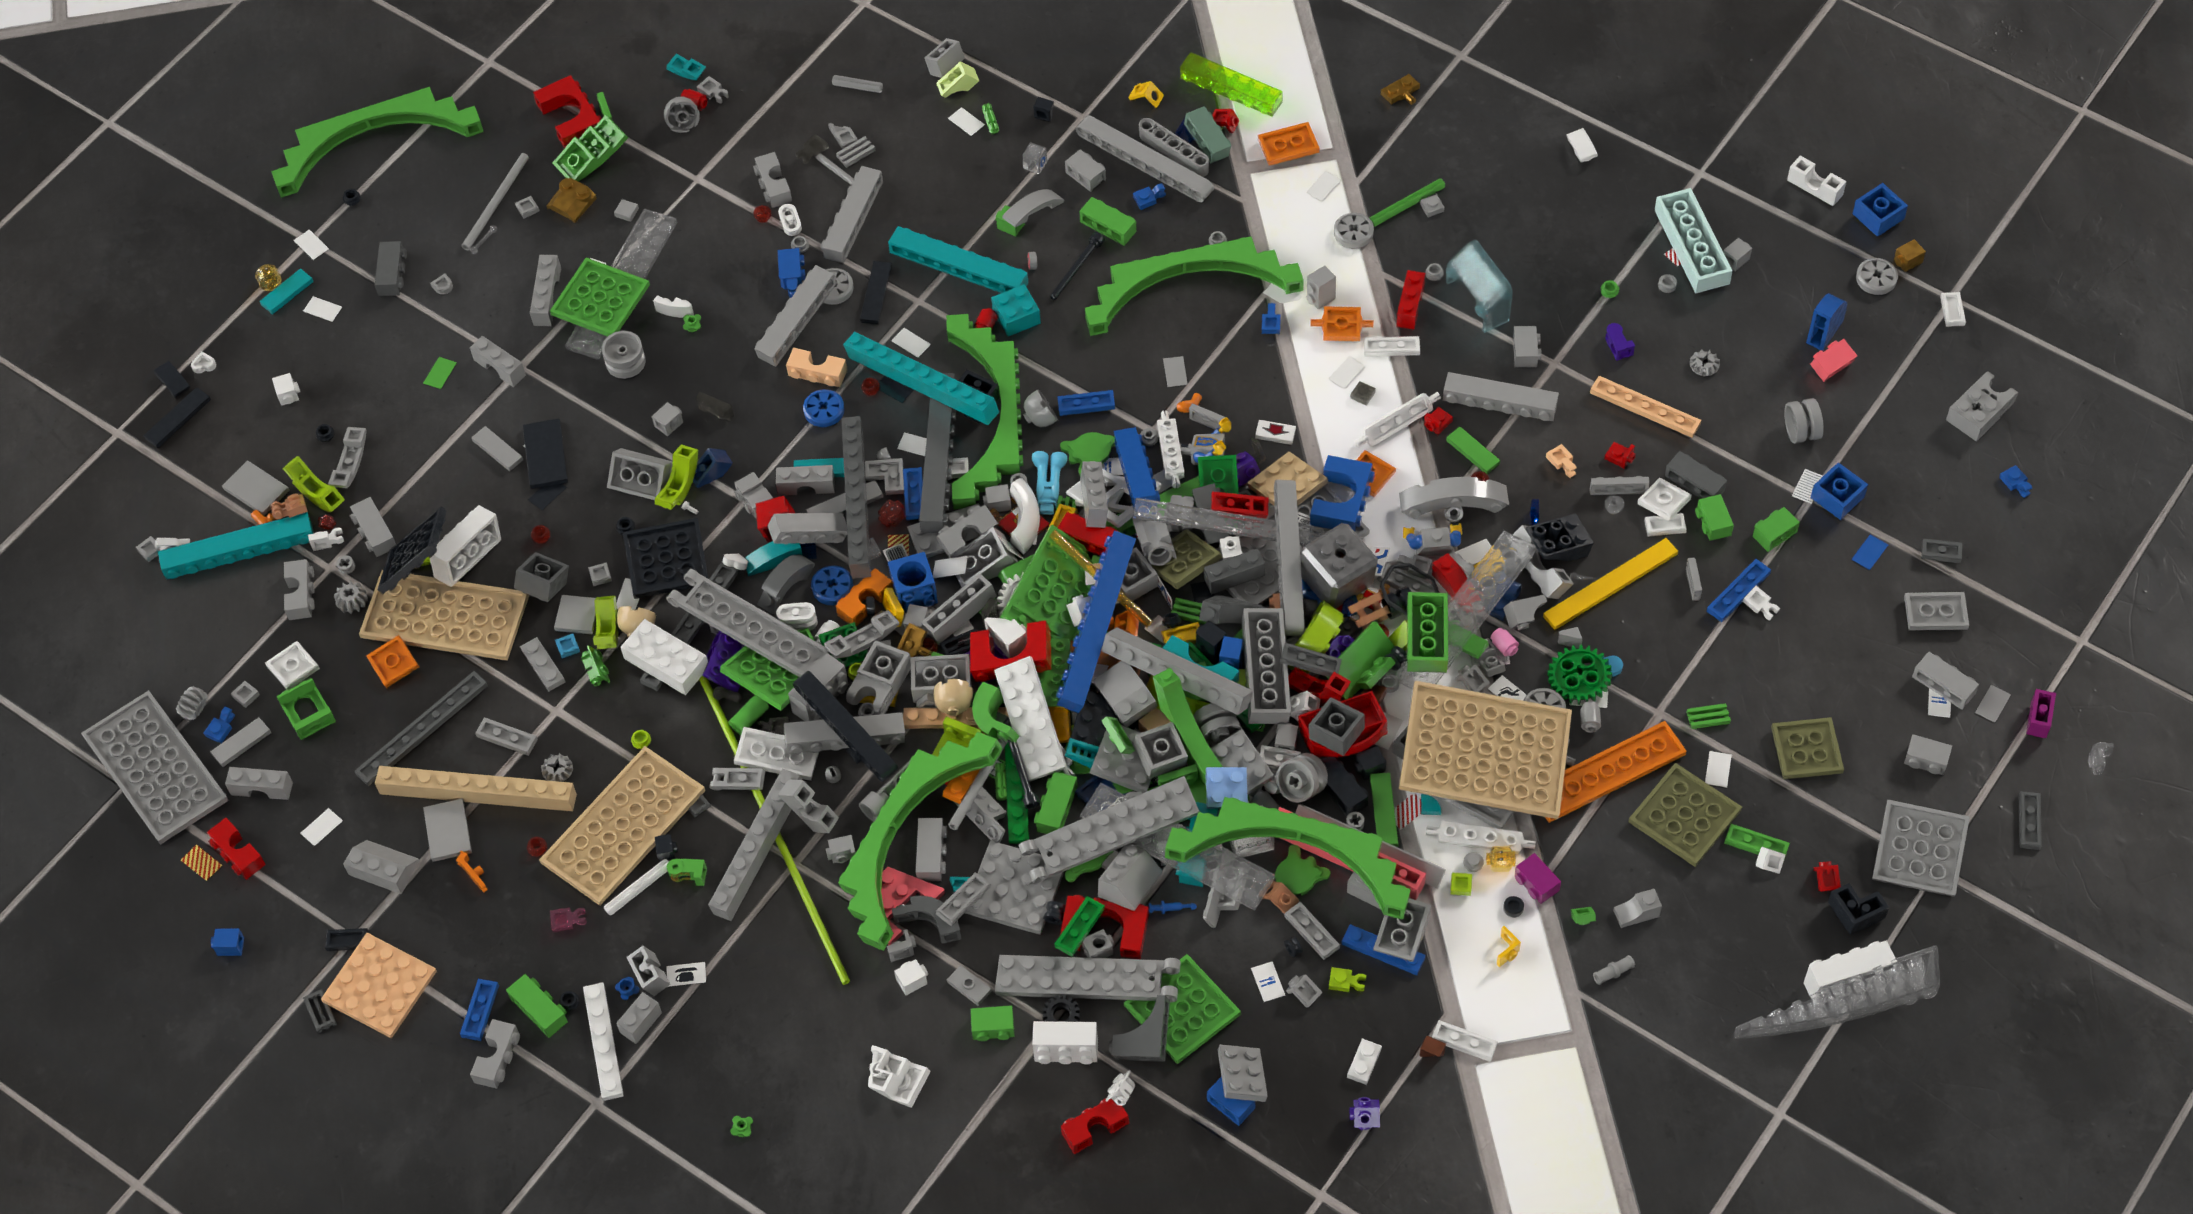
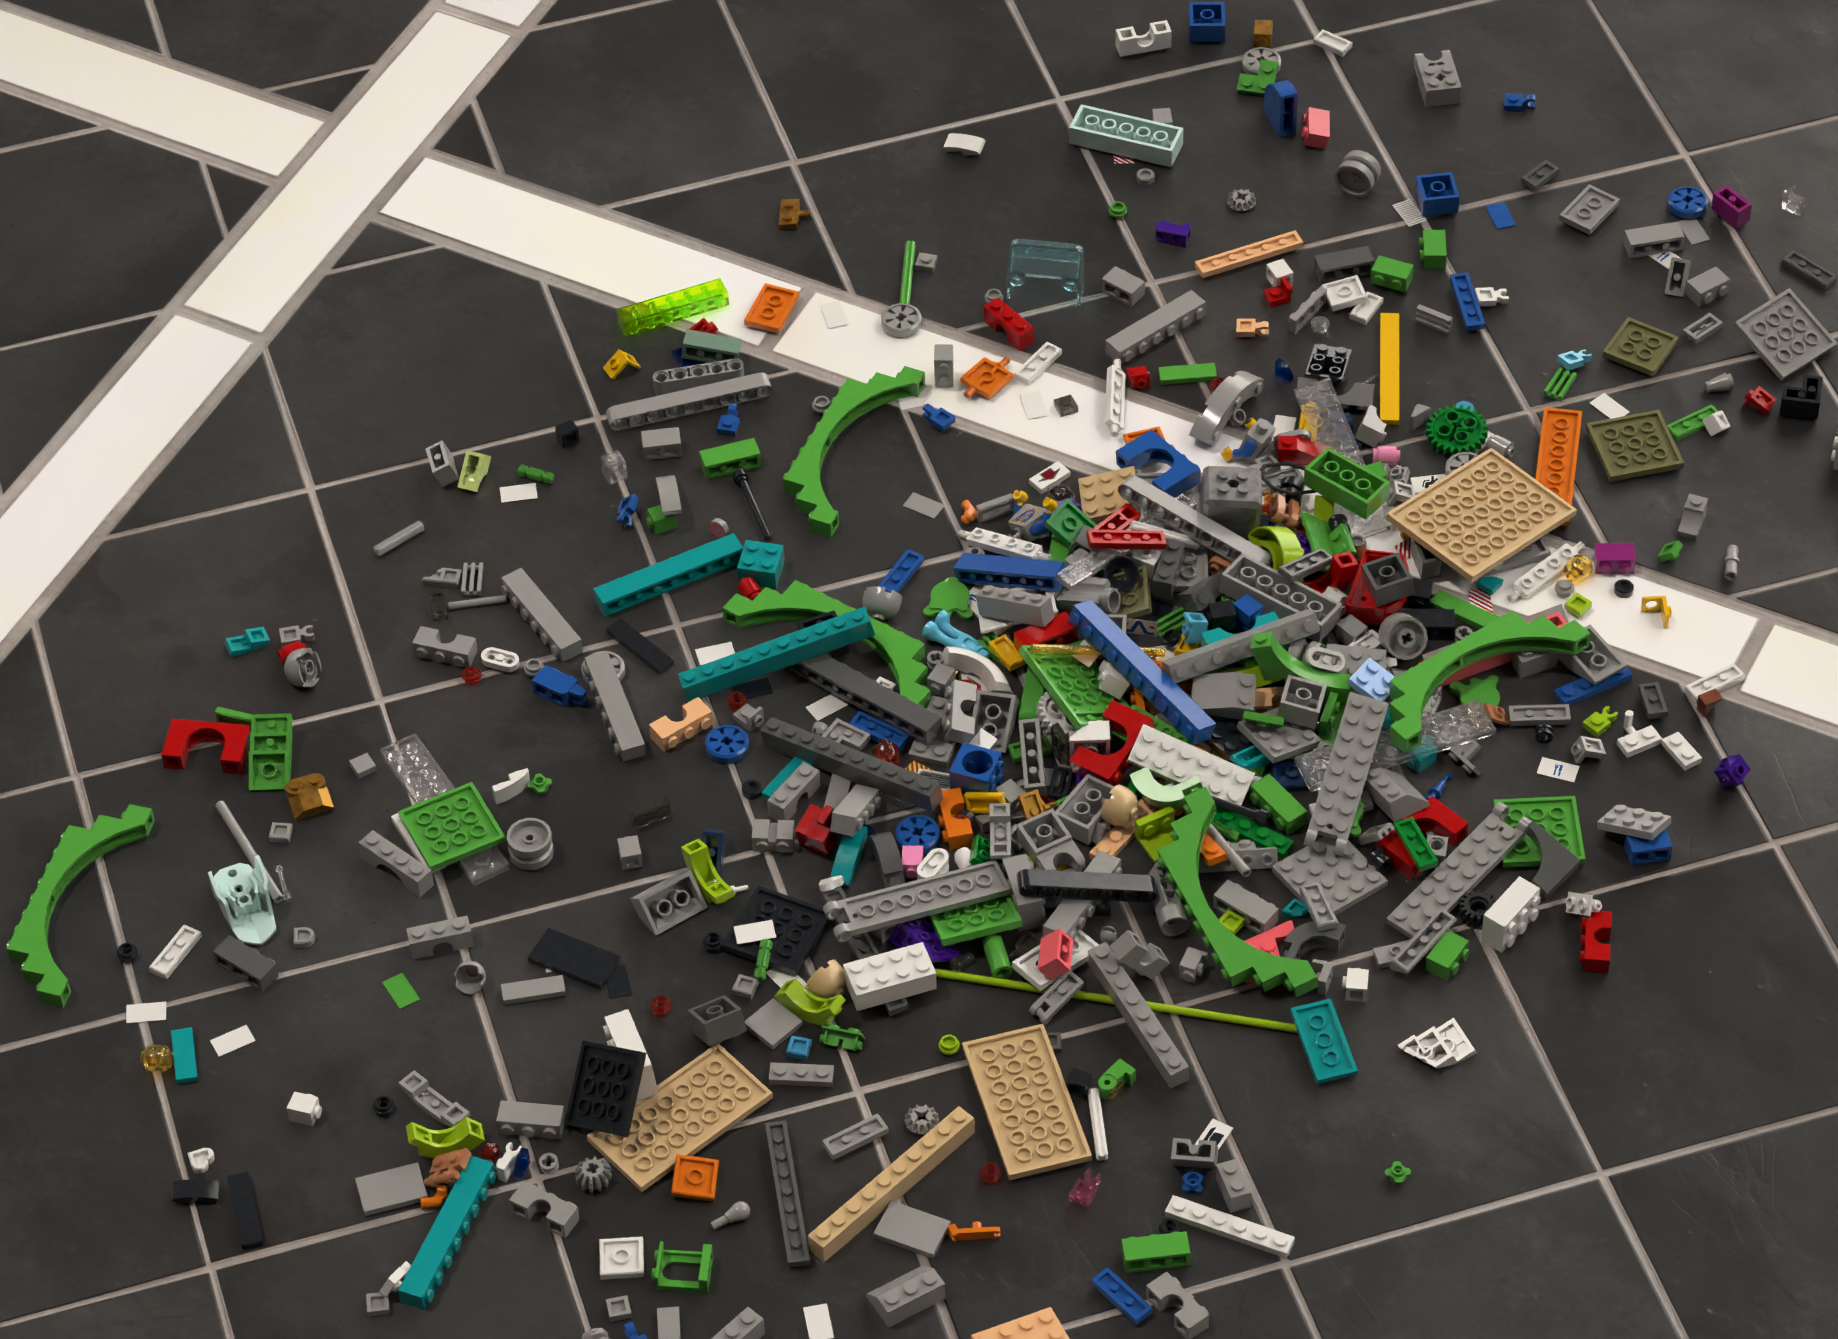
camera: 55 degrees left, 10 degrees down
none -> white tile [149,925,202,980]
none -> light aqua piece [208,855,277,945]
none -> light grey hair [454,961,486,995]
none -> clear blue tile [514,1147,530,1178]
none -> blue plate [616,493,639,529]
none -> light grey piece [710,1201,750,1230]
none -> light grey bracket [733,703,764,731]
none -> white sticker [734,920,776,944]
none -> black tile [742,780,762,800]
none -> bright green axle [754,939,773,980]
none -> bright pink brick [902,846,924,878]
none -> coral brick [1038,928,1073,980]
none -> red plate [1086,529,1167,550]
none -> black piece [1103,556,1139,592]
none -> white axle [1130,521,1201,550]
none -> medium azure brick [1182,612,1208,644]
none -> lime plate [1219,910,1245,935]
none -> bright green plate [1237,60,1279,96]
none -> white brick [1266,259,1293,287]
none -> teal plate [1290,998,1358,1084]
none -> white plate [1305,647,1345,672]
none -> light grey tile [1356,823,1395,845]
none -> light grey slope [1390,908,1457,974]
none -> medium azure plate [1557,349,1592,370]
none -> white plate [1617,710,1662,758]
none -> dark grey plate [1638,682,1668,719]
none -> light grey slope [1664,257,1691,297]
none -> blue wheel [1667,187,1708,219]
none -> light grey tile [1682,313,1723,345]
none -> light grey cone [1705,373,1734,393]

